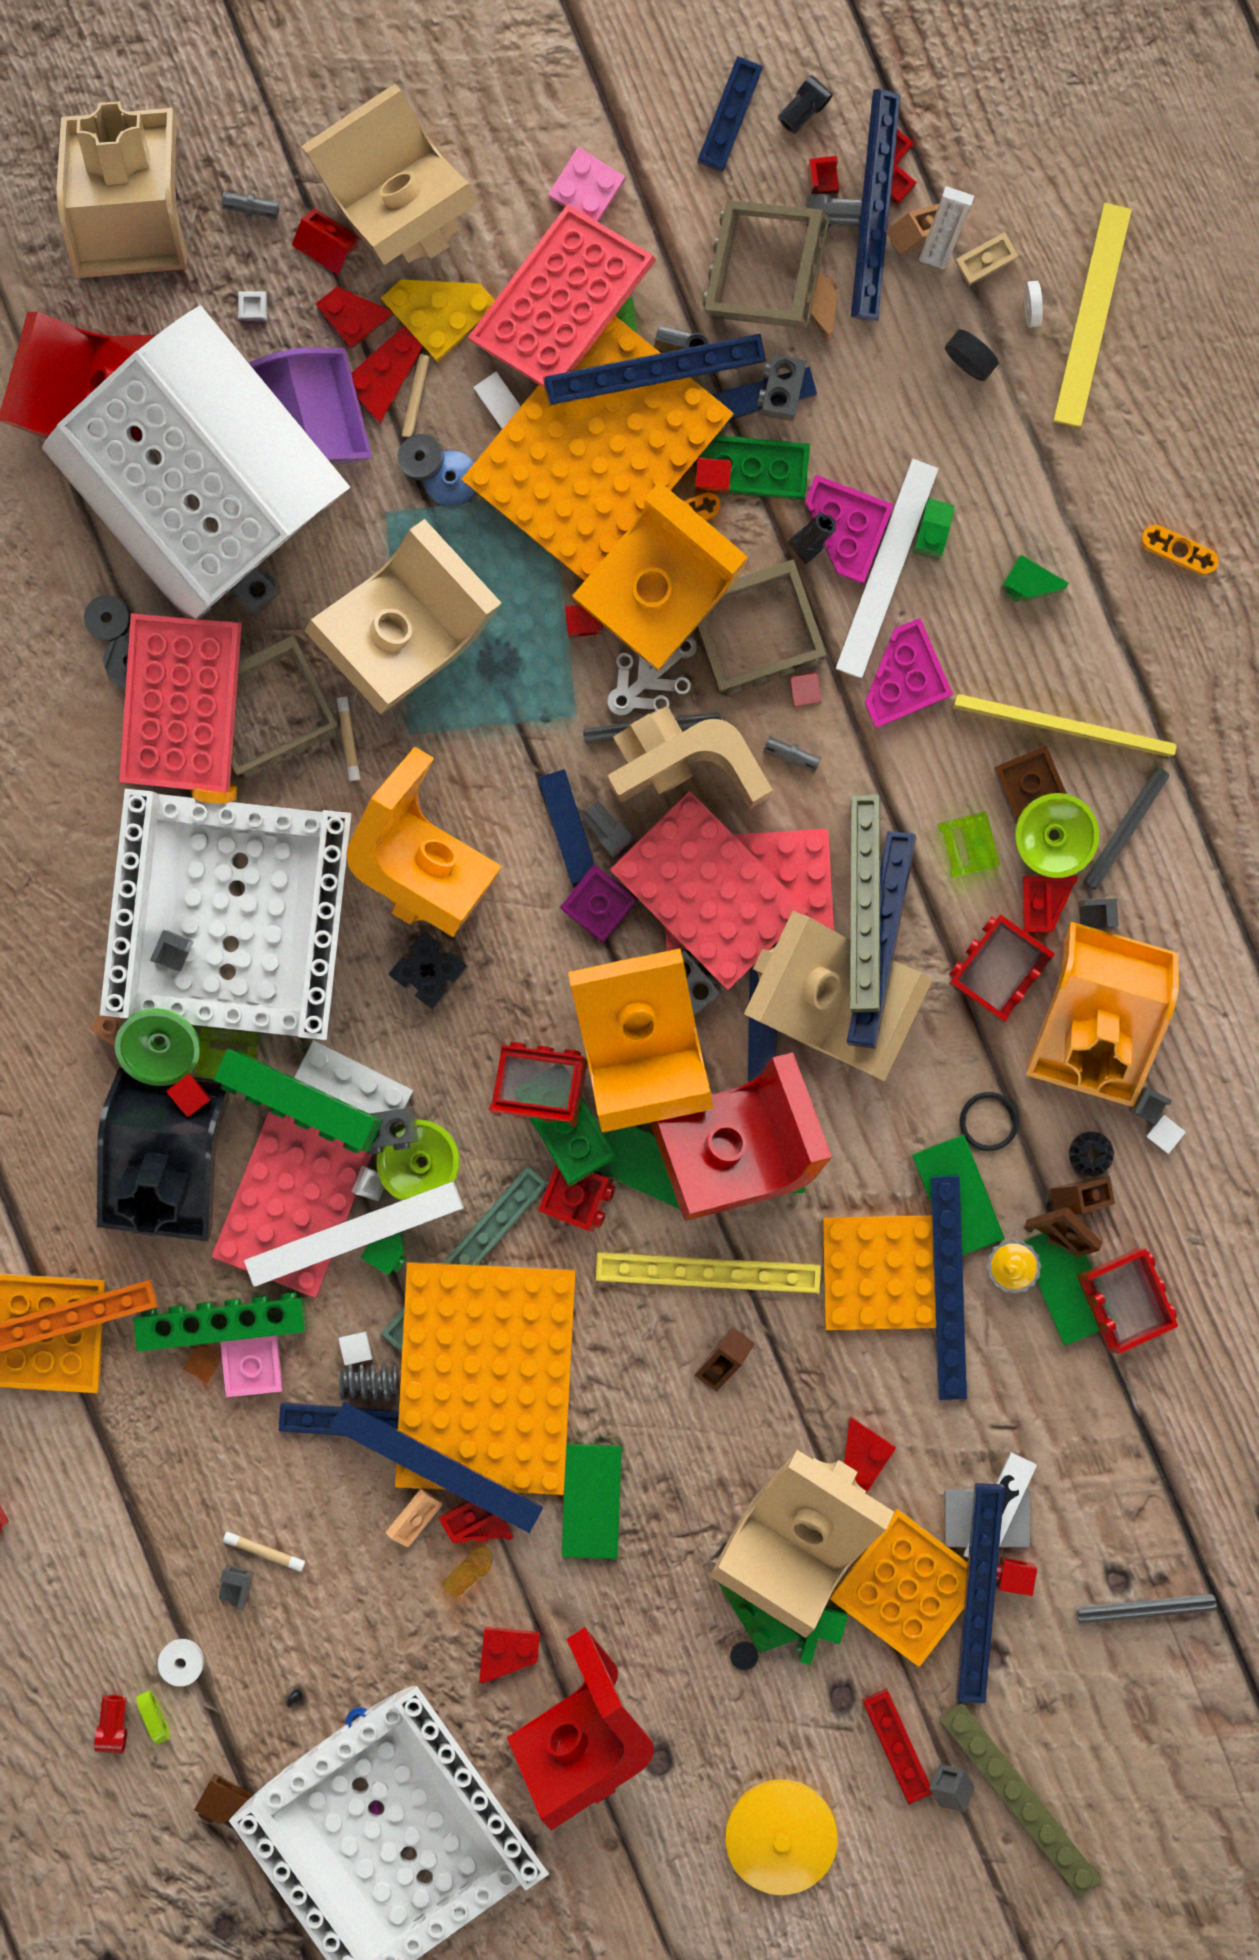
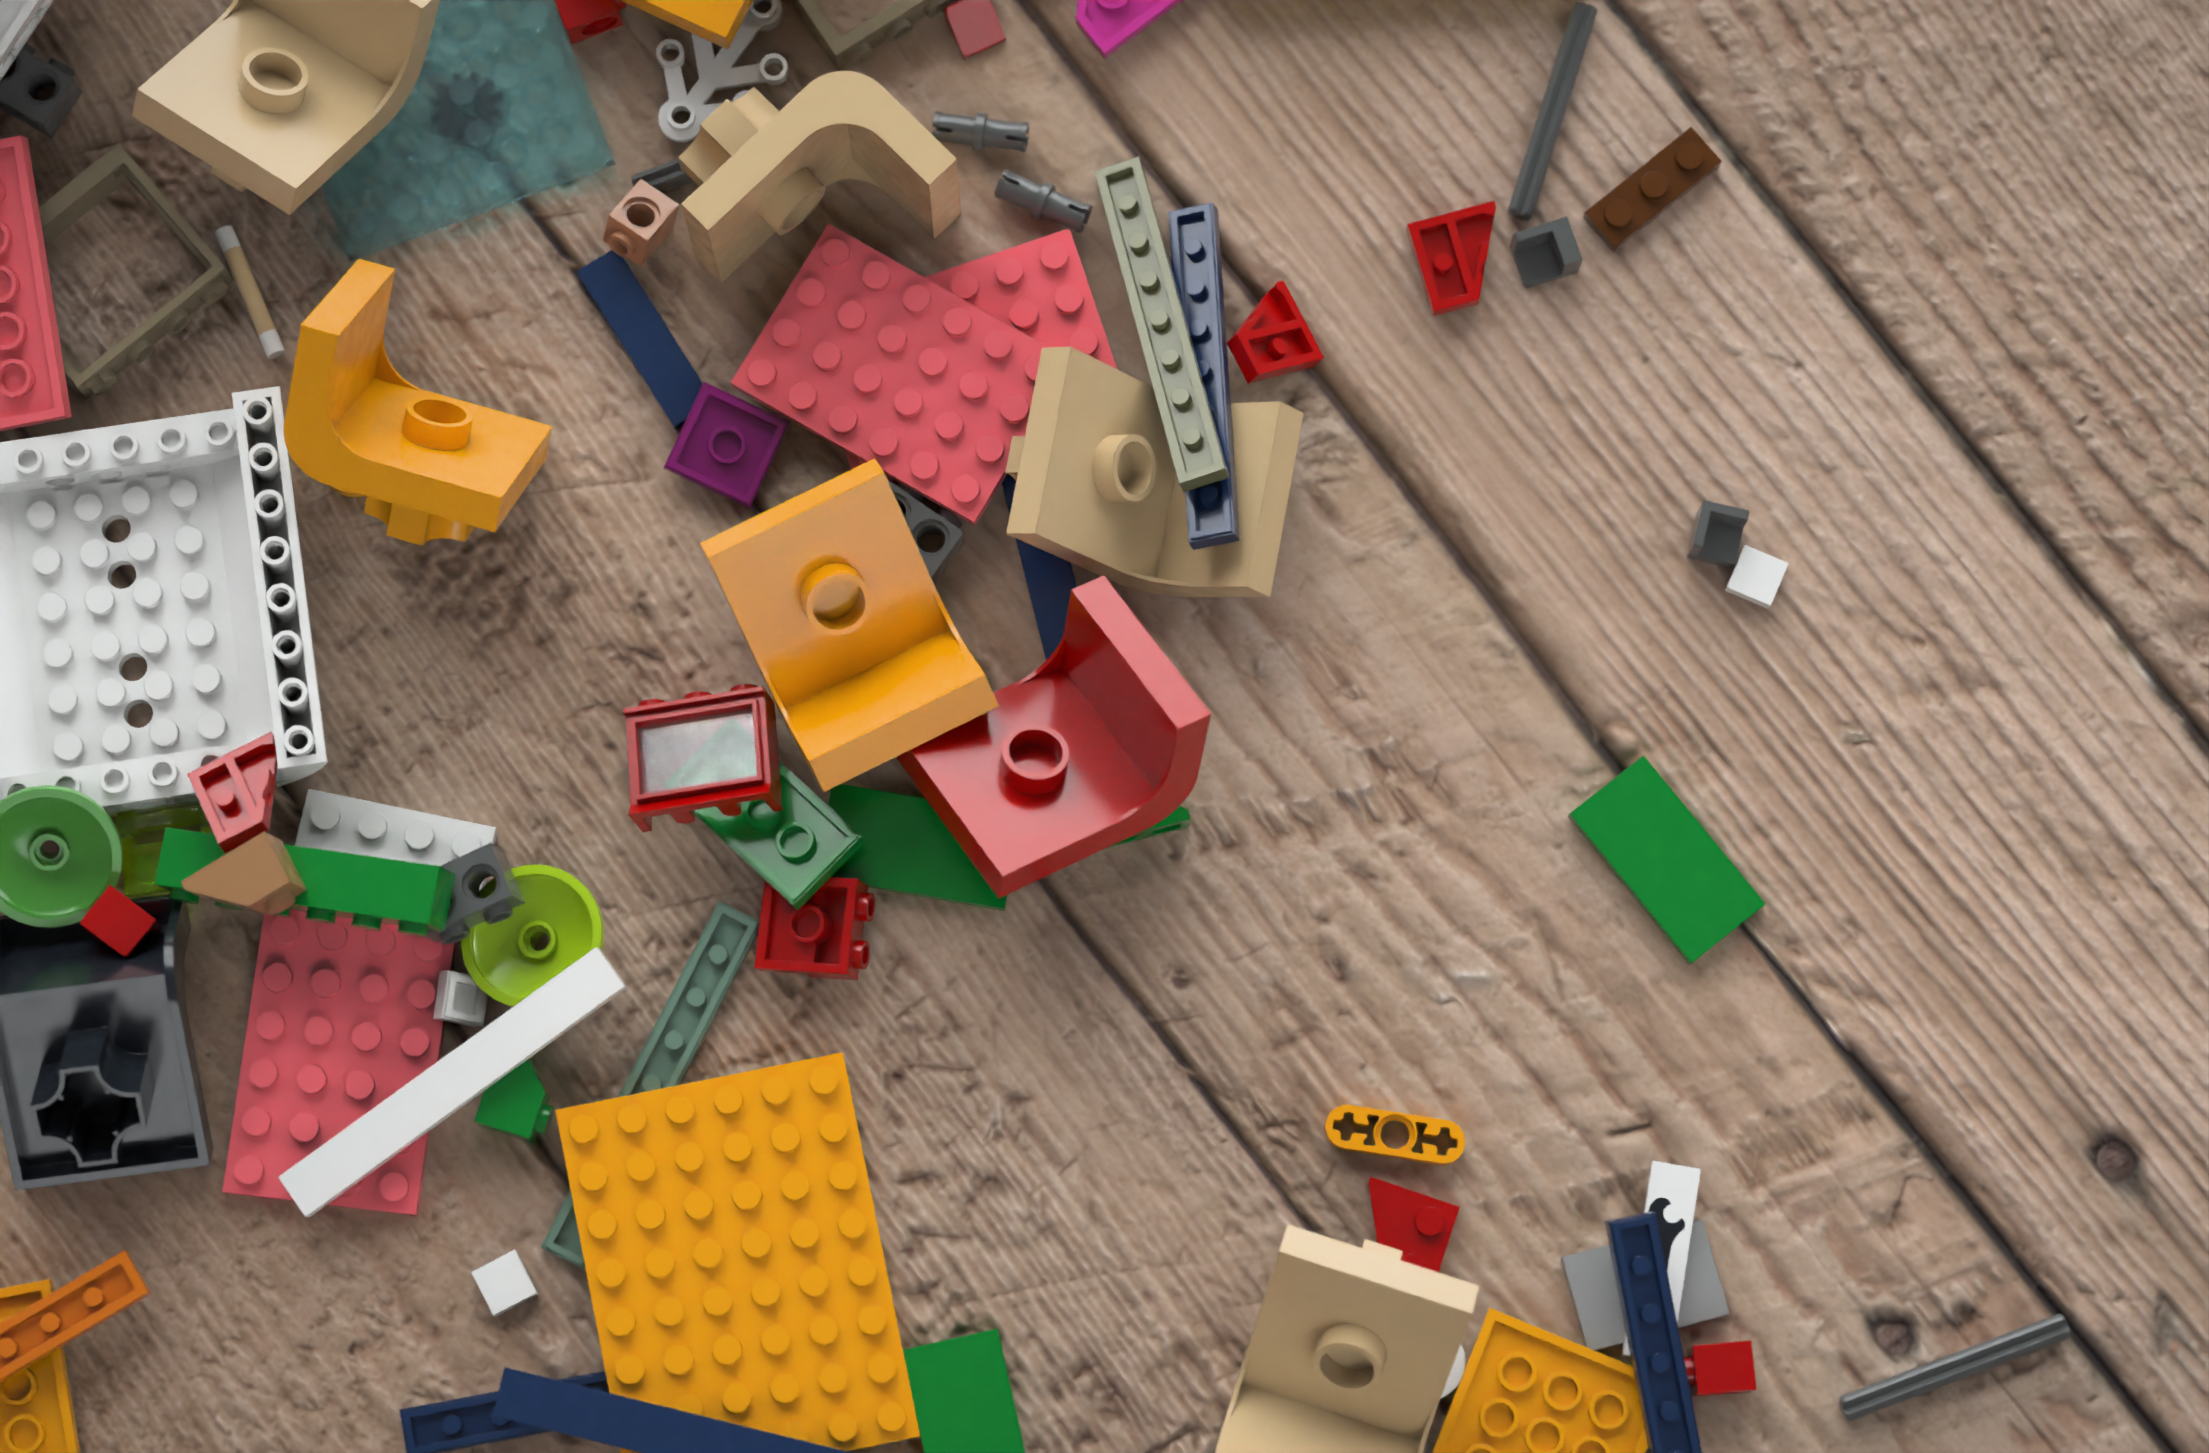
camera: 20 degrees left, 10 degrees down
green brick [133,1292,308,1352] -> none
dark grey panel [150,930,194,972] -> none
clear orange tile [183,1344,222,1383] -> none
light orange piece [191,783,237,803] -> none
bright pink plate [220,1335,283,1397] -> none
dark grey piece [339,1364,398,1401] -> none
black brick [388,931,469,1010] -> none
dark grey piece [580,800,635,858] -> none
light yellow tile [596,1252,821,1293] -> none
reddish brown slope [694,1326,755,1392] -> none
light orange plate [823,1215,936,1330] -> none
green tile [911,1134,1005,1256] -> none
dark blue plate [930,1175,967,1400] -> none
clear neon green plate [937,812,1000,878] -> none
clear window [948,914,1055,1023] -> none
black tyre [960,1092,1019,1151] -> none
yellow piece [986,1239,1042,1294] -> none
reddish brown plate [994,745,1067,819] -> none
lime dish [1015,793,1100,878] -> none
reddish brown wing [1024,1207,1102,1257] -> none
light orange piece [1026,921,1179,1107] -> none
reddish brown slope [1050,1176,1115,1215] -> none
black gear [1069,1132,1115,1177] -> none
window [1076,1248,1179,1354] -> none
none -> medium nougat slope [181,832,307,915]
none -> wing [187,731,278,854]
none -> nougat brick [603,179,679,266]
none -> dark grey pin [995,169,1092,233]
none -> red wing [1227,280,1324,384]
none -> light orange beam [1324,1105,1465,1166]
none -> reddish brown plate [1583,127,1722,252]

